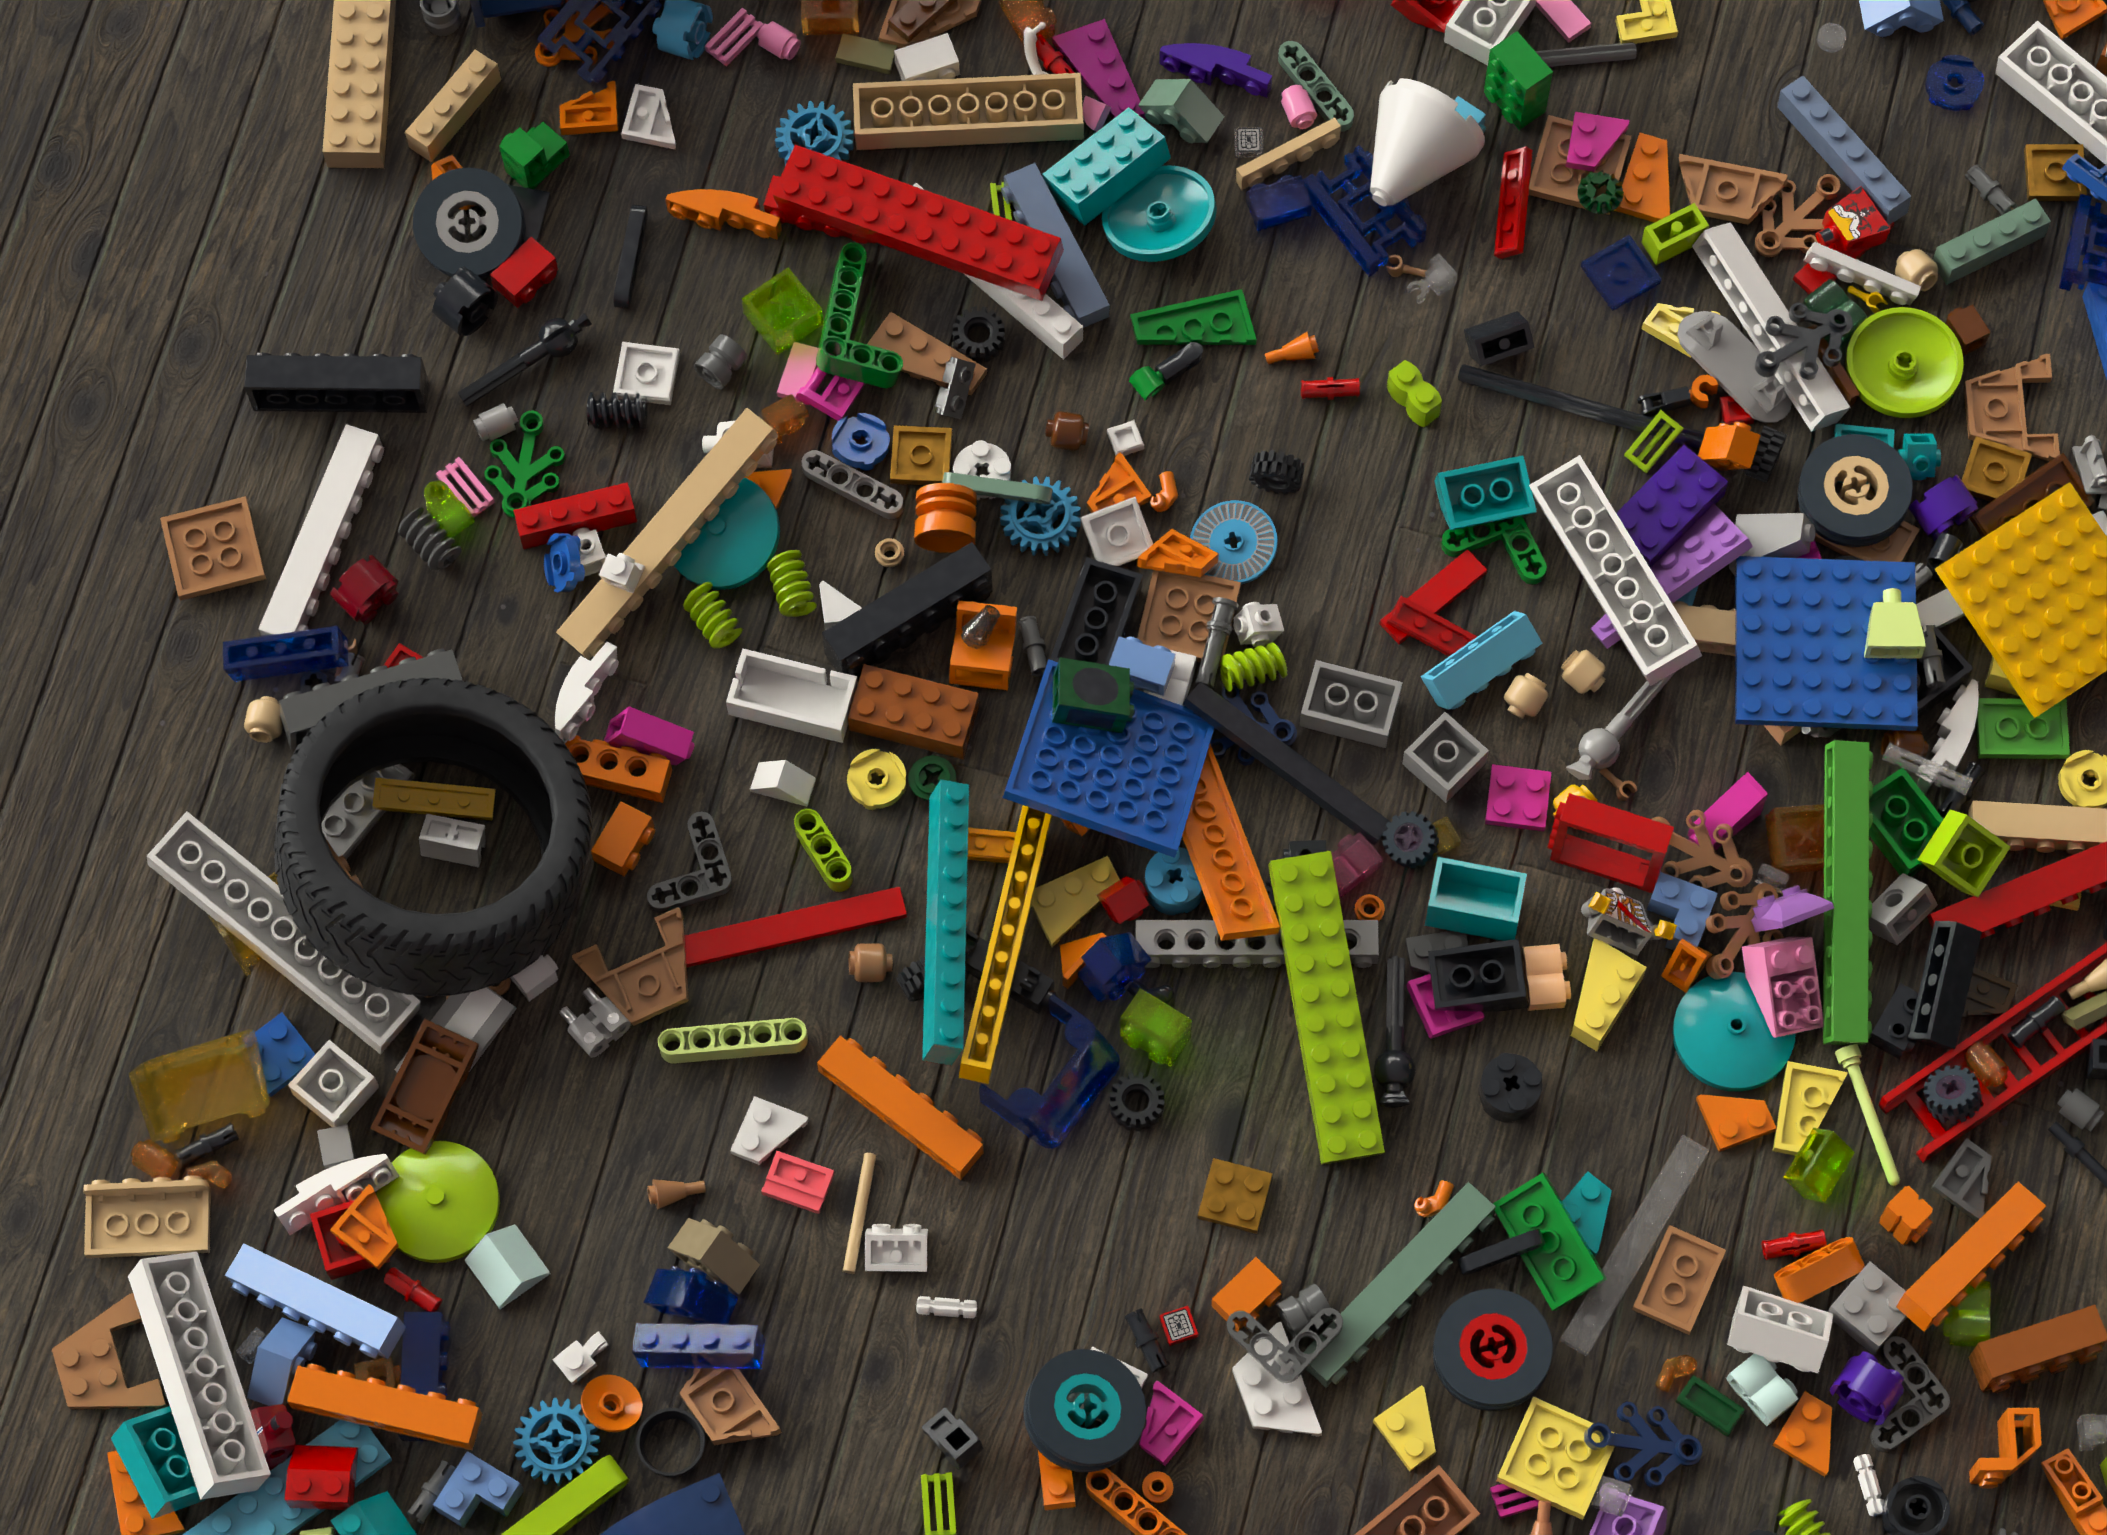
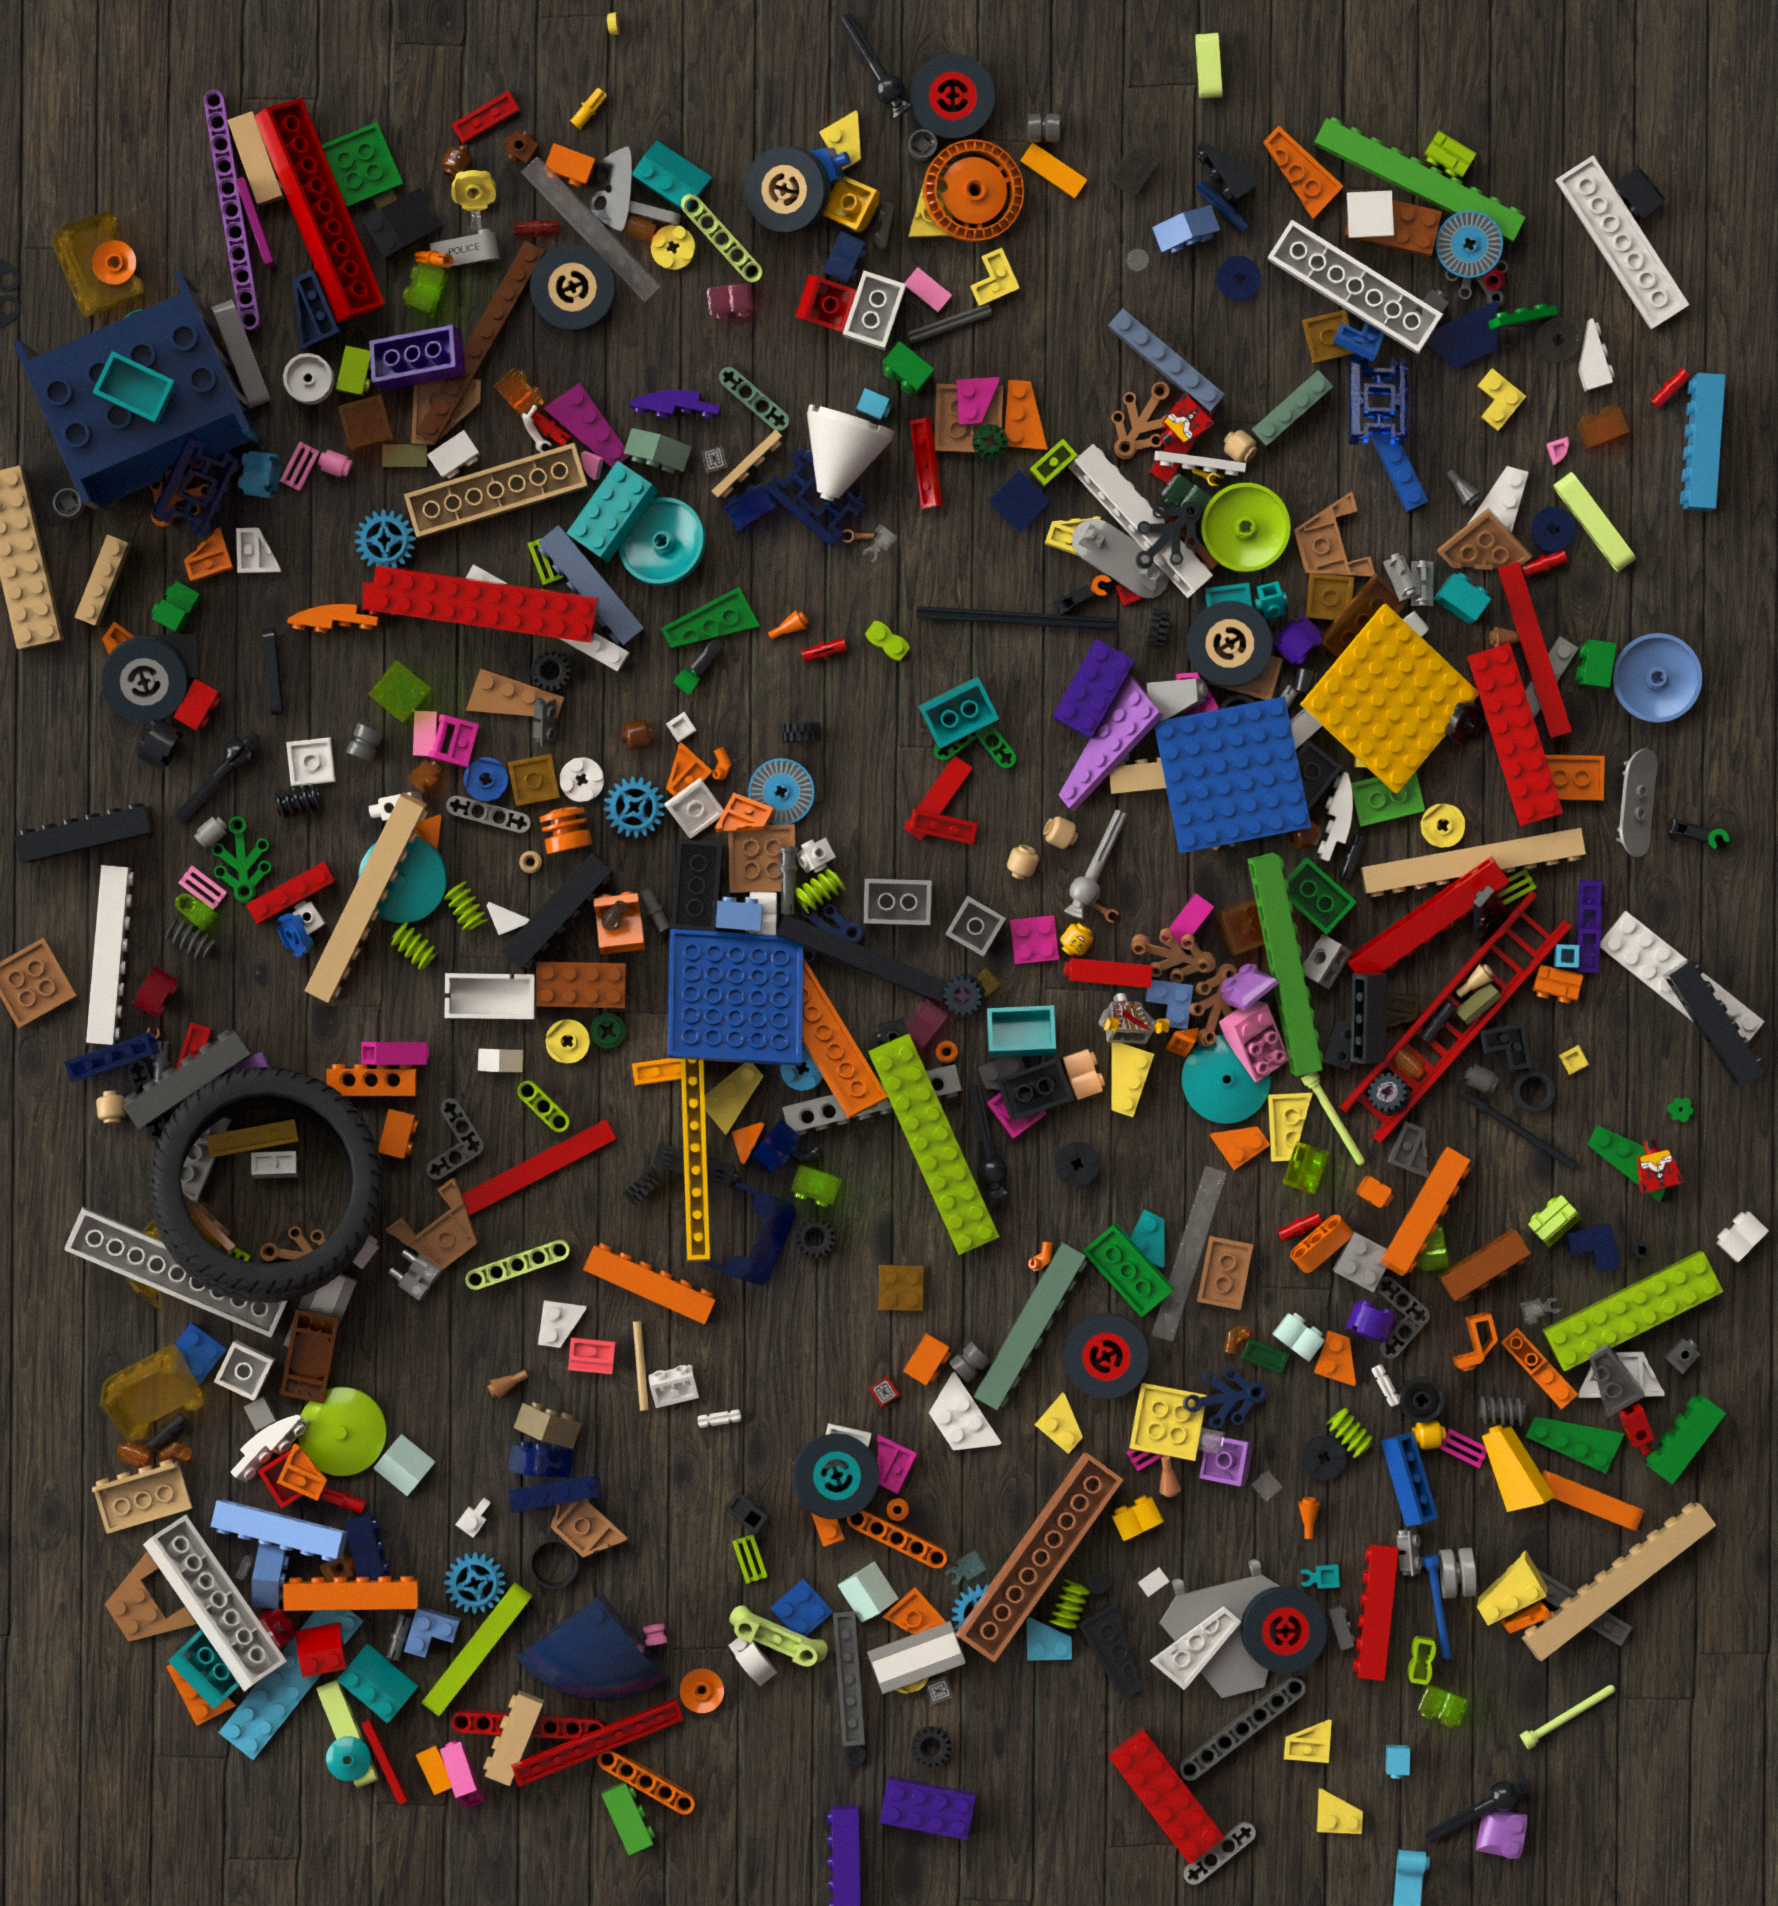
camera: 20 degrees left, 20 degrees up
white slope [555,642,619,744] -> none
orange dish [581,1375,643,1432] -> none
white brick [599,553,645,593] -> none
green beam [816,242,903,388] -> none
medium nougat head [849,943,893,982] -> none
teal brick [922,780,969,1065] -> none
sand green beam [942,472,1053,504] -> none
dark green brick [1052,657,1134,733] -> none
red brick [1097,876,1149,924] -> none
black pin [1124,1308,1170,1373] -> none
dark grey beam [1227,1308,1343,1383] -> none
bright pink brick [1281,85,1317,129] -> none
medium azure brick [1421,611,1543,709] -> none
black beam [1457,1229,1545,1275] -> none
black brick [1464,311,1535,366] -> none
white brick [1529,455,1702,686] -> none
lime tile [1624,410,1684,474] -> none
medium nougat wing [1679,154,1788,225] -> none
orange brick [1698,422,1761,470] -> none
white brick [1727,1286,1833,1373] -> none
clear tile [1755,863,1790,894] -> none
yellowish green torso [1864,588,1926,658] -> none
clear pin [1882,742,1973,796] -> none
lime brick [1918,809,2010,897] -> none
dark grey pin [1919,625,1946,688] -> none
reddish brown brick [1945,304,1991,356] -> none
dark grey pin [1965,164,2017,215] -> none

